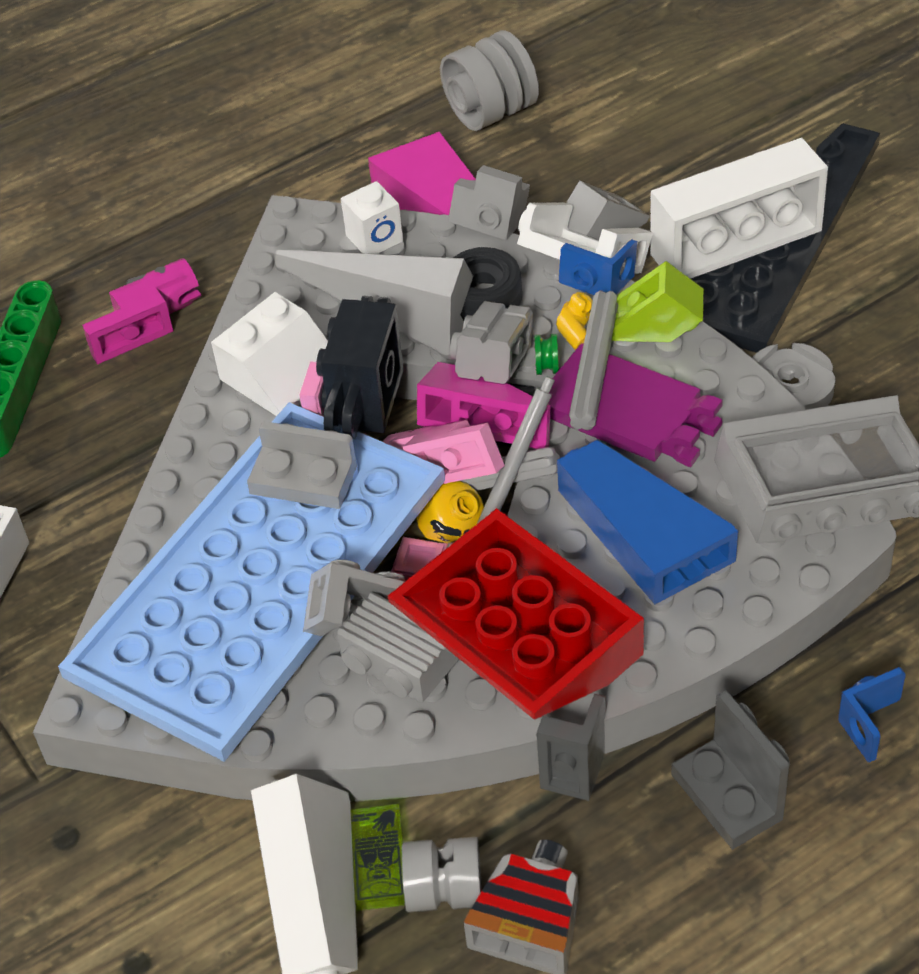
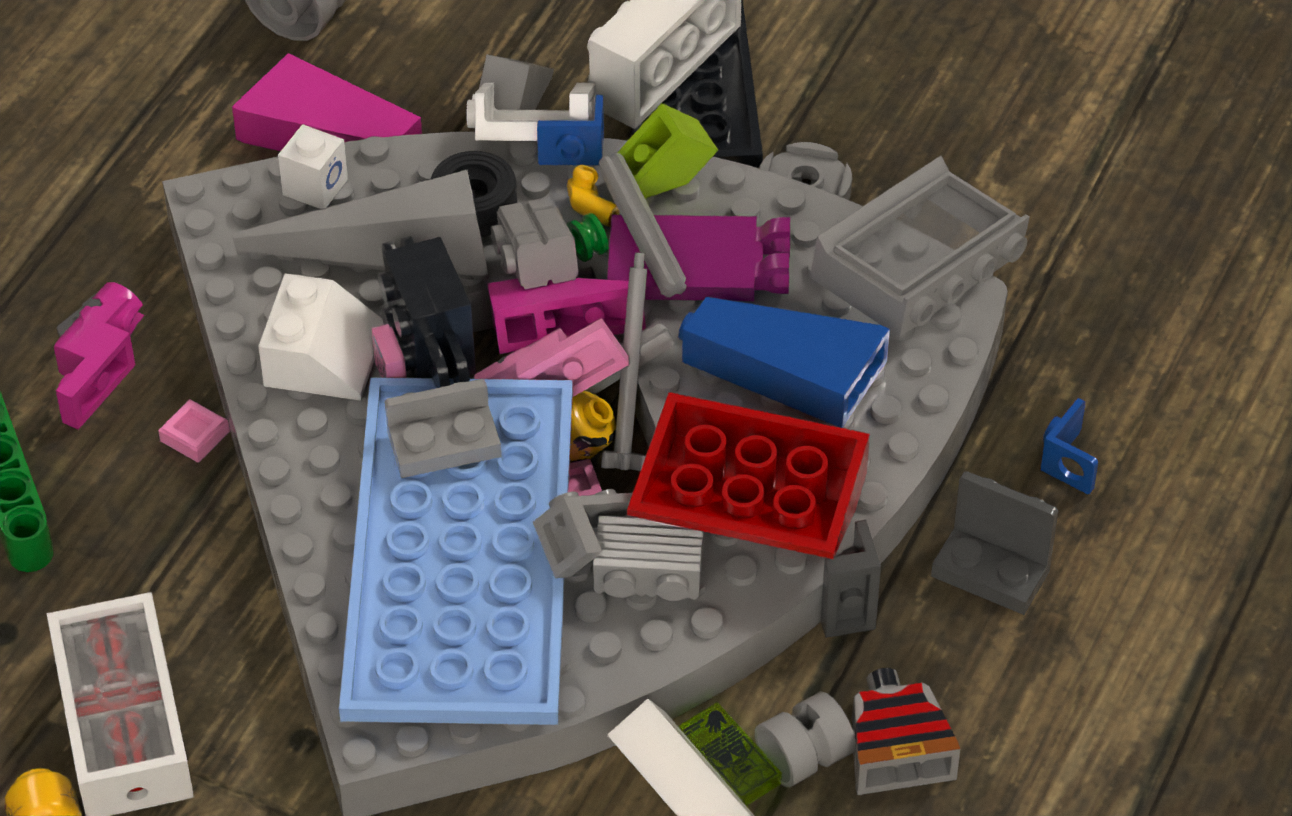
camera: 35 degrees left, 0 degrees up
light grey brick [448,165,530,240] -> none
none -> bright pink tile [158,399,230,463]

